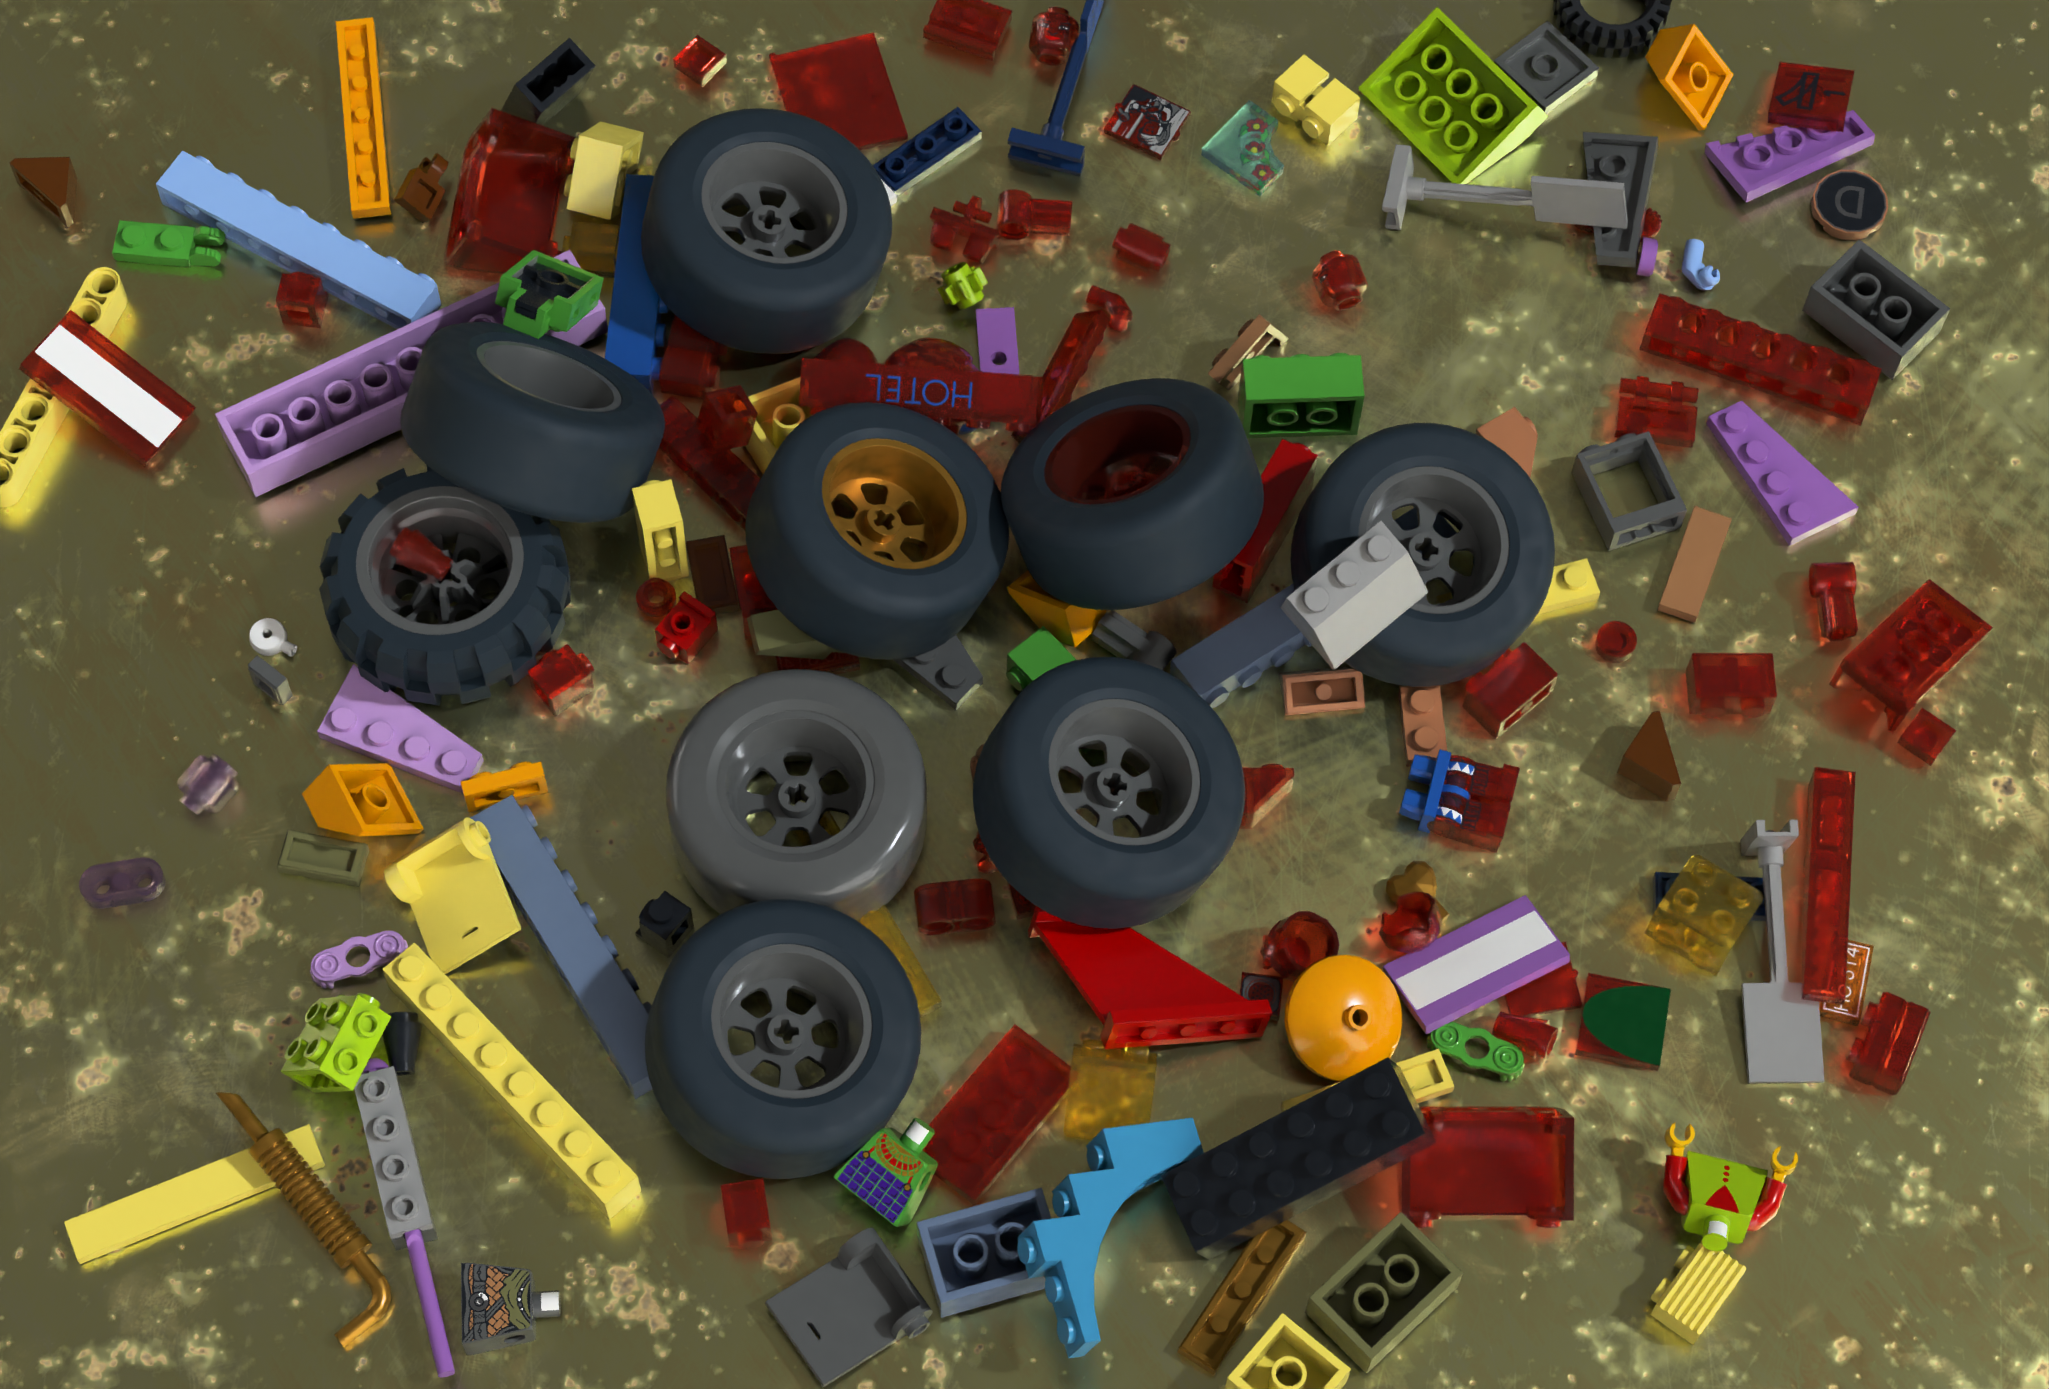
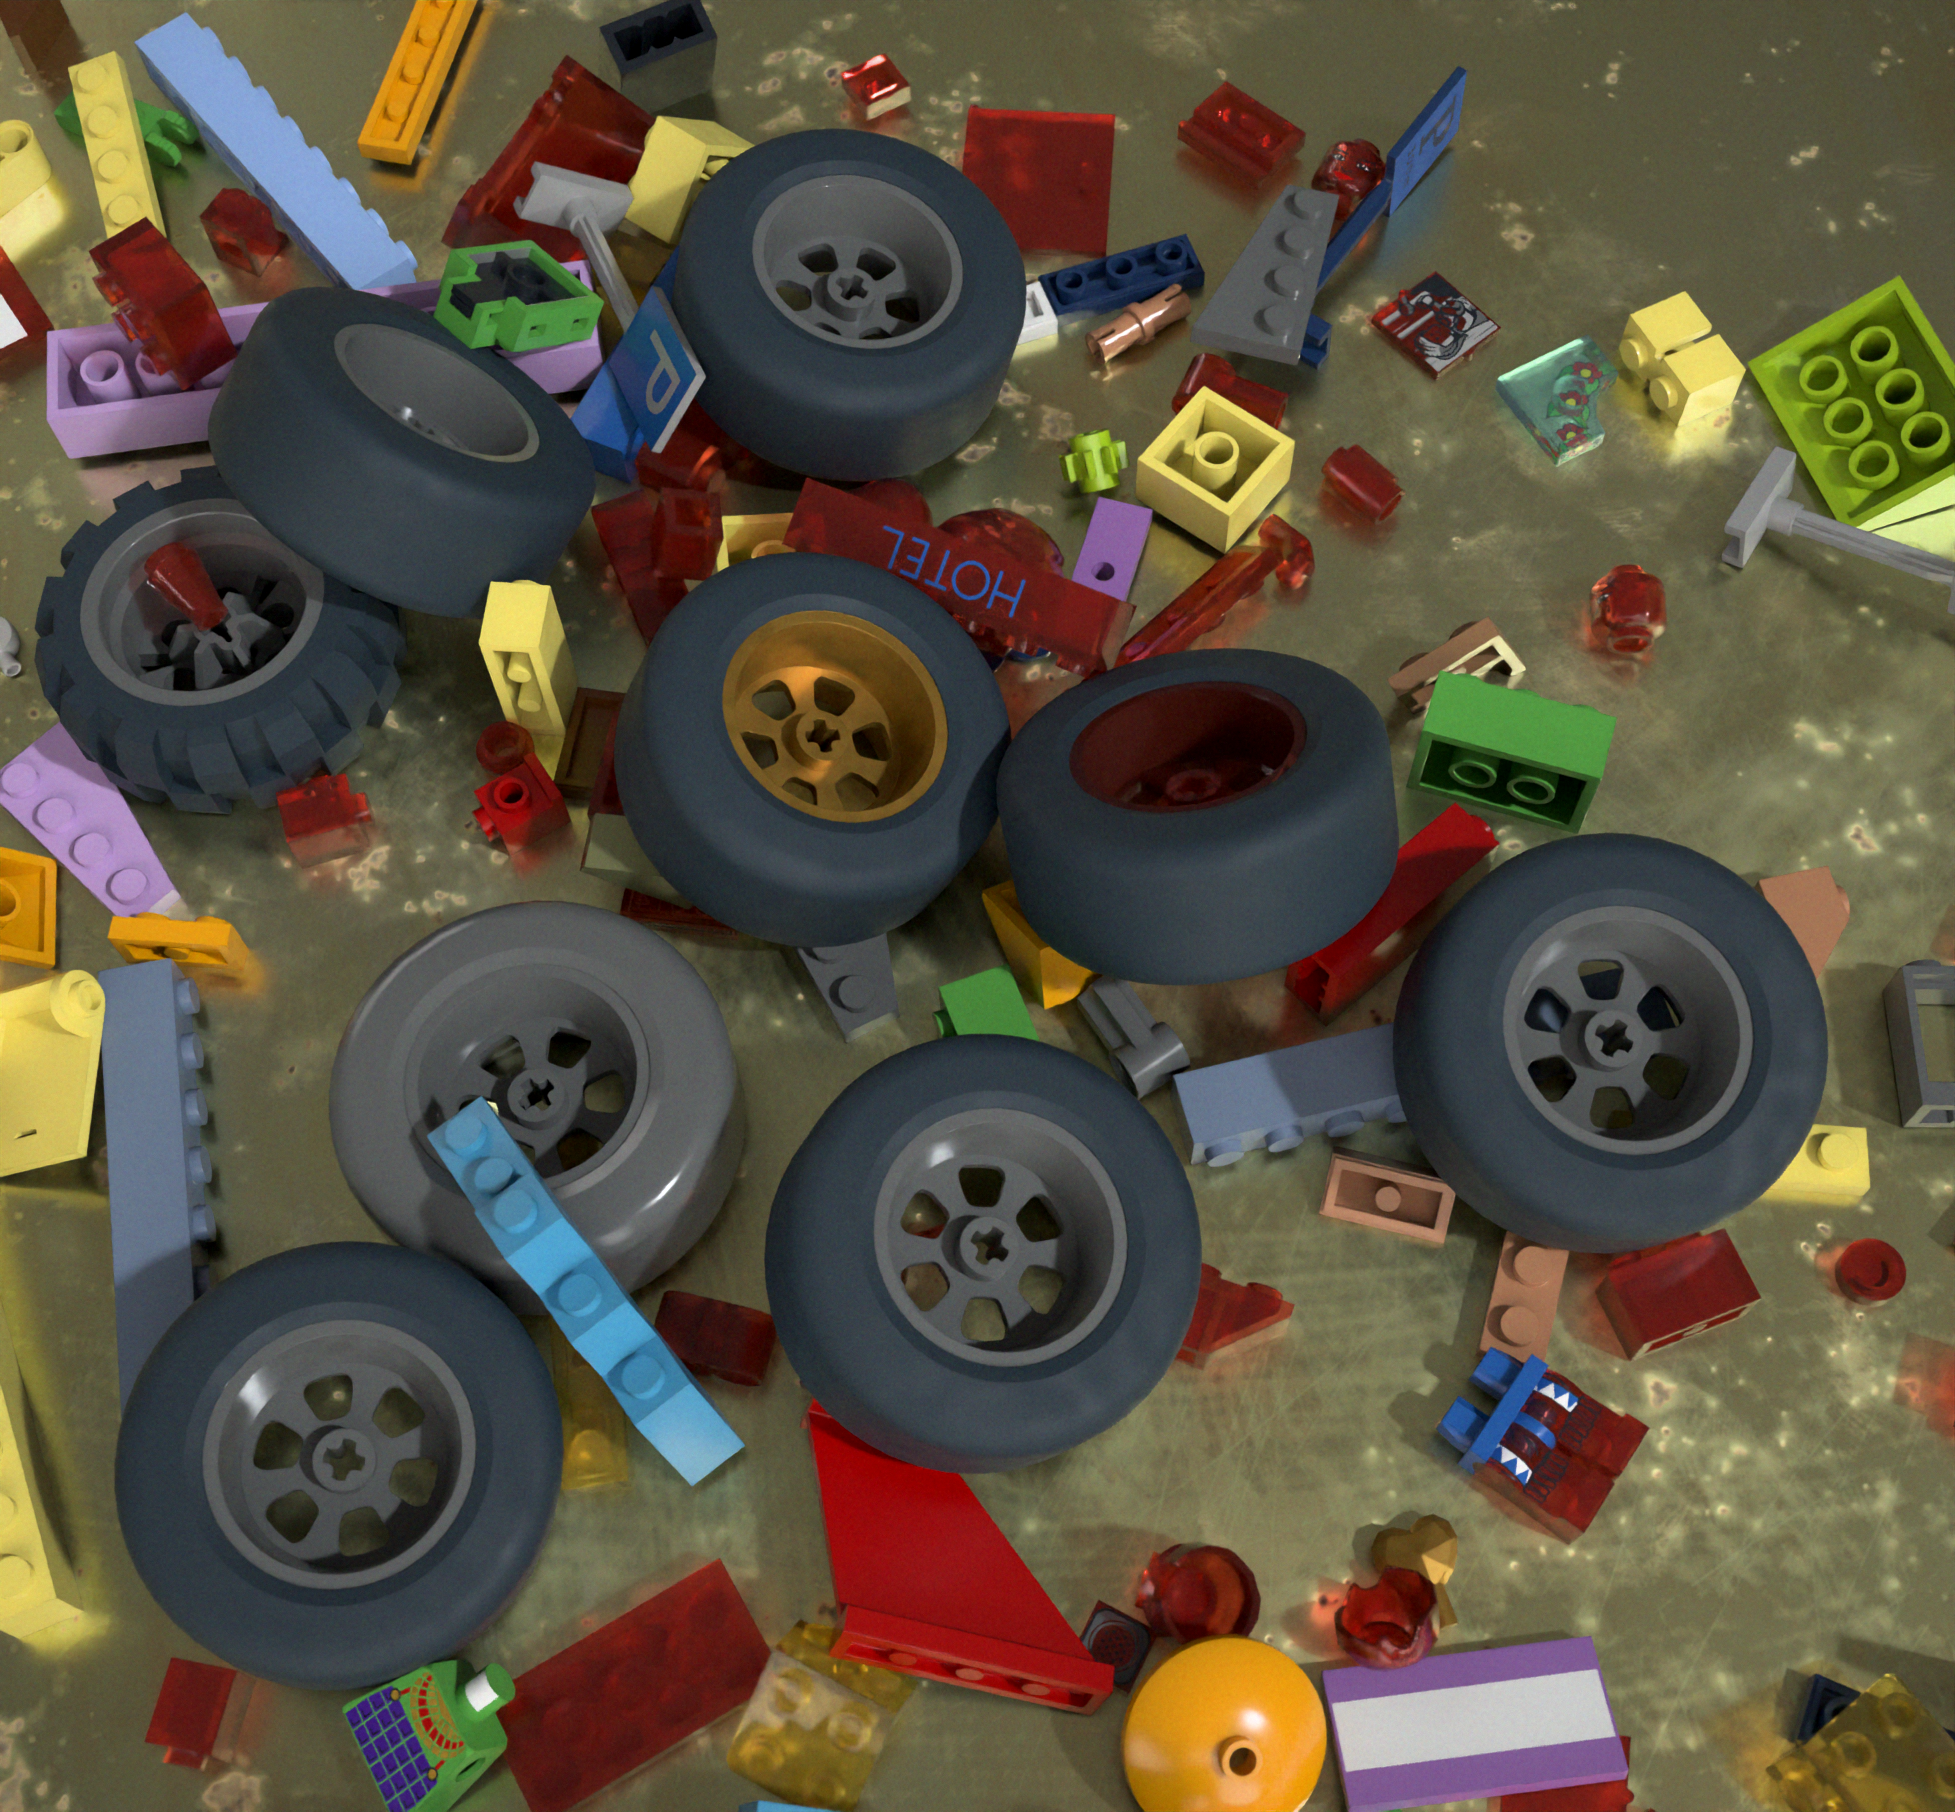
camera: 25 degrees right, 0 degrees up
reddish brown plate [394,153,449,223] -> none
black brick [635,890,694,958] -> none
clear red hips [930,195,1002,264] -> none
light grey slope [1280,521,1428,670] -> none
reddish brown slope [1617,711,1681,801] -> none
none -> light yellow plate [68,51,167,255]
none -> clear red brick [88,217,238,391]
none -> dark azure arch [427,1096,745,1486]
none -> light grey piece [513,161,706,453]
none -> nougat pin [1085,283,1191,364]
none -> light yellow brick [1135,386,1295,554]
none -> dark grey wing [1190,184,1339,366]

